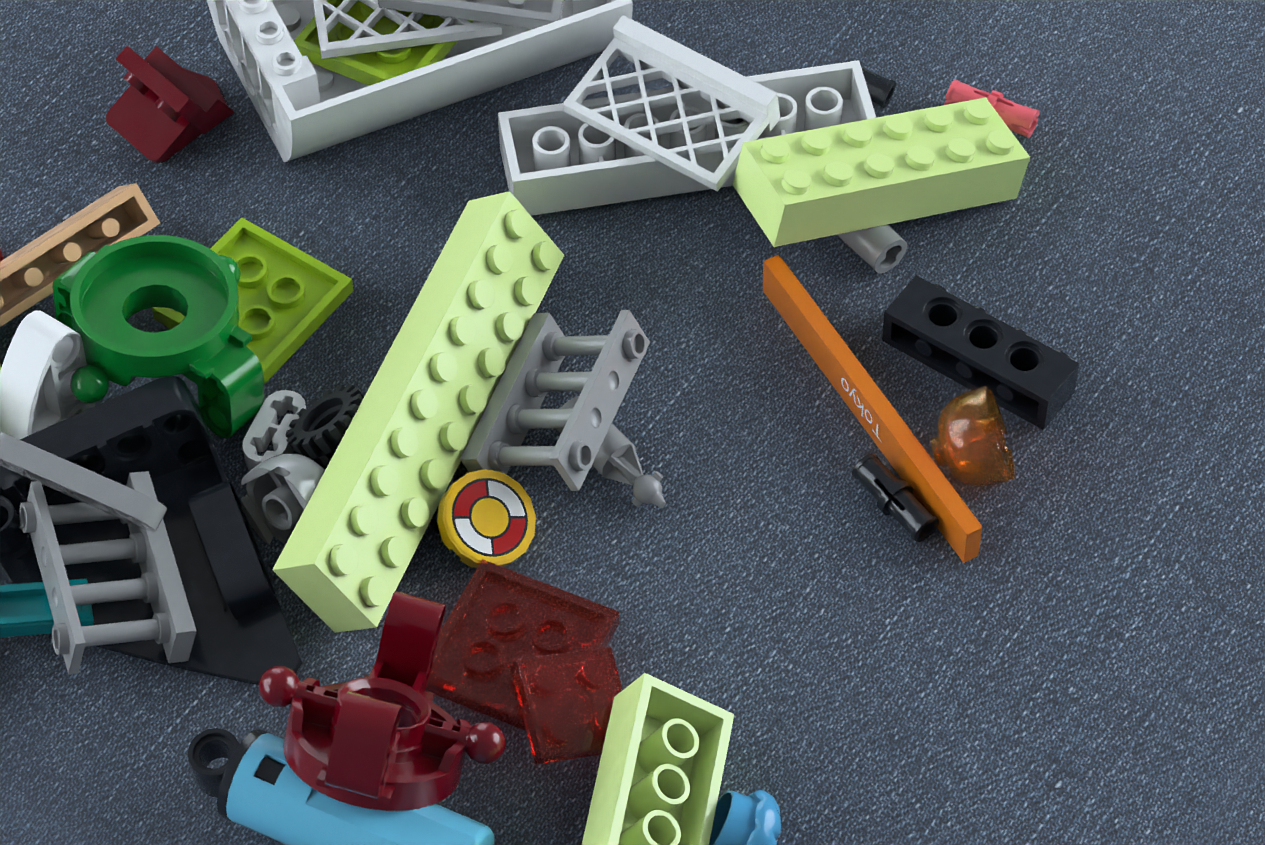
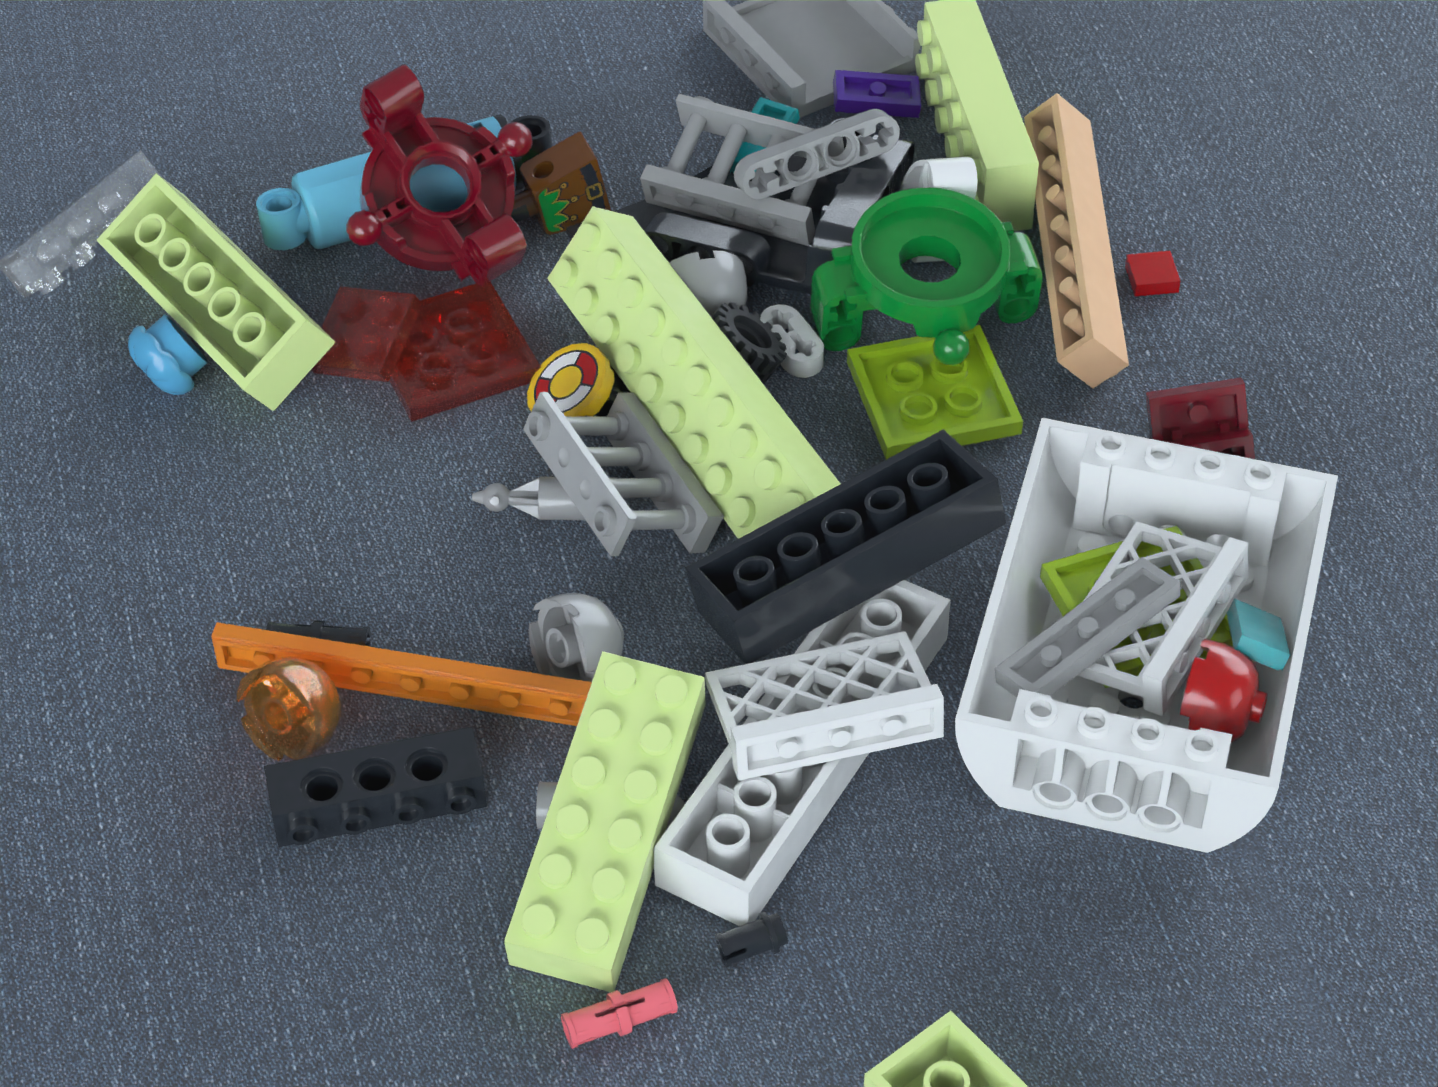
camera: 130 degrees right, 5 degrees down
none -> reddish brown torso [511,131,611,235]
none -> light grey cylinder [528,593,624,682]
none -> black brick [685,429,1006,664]

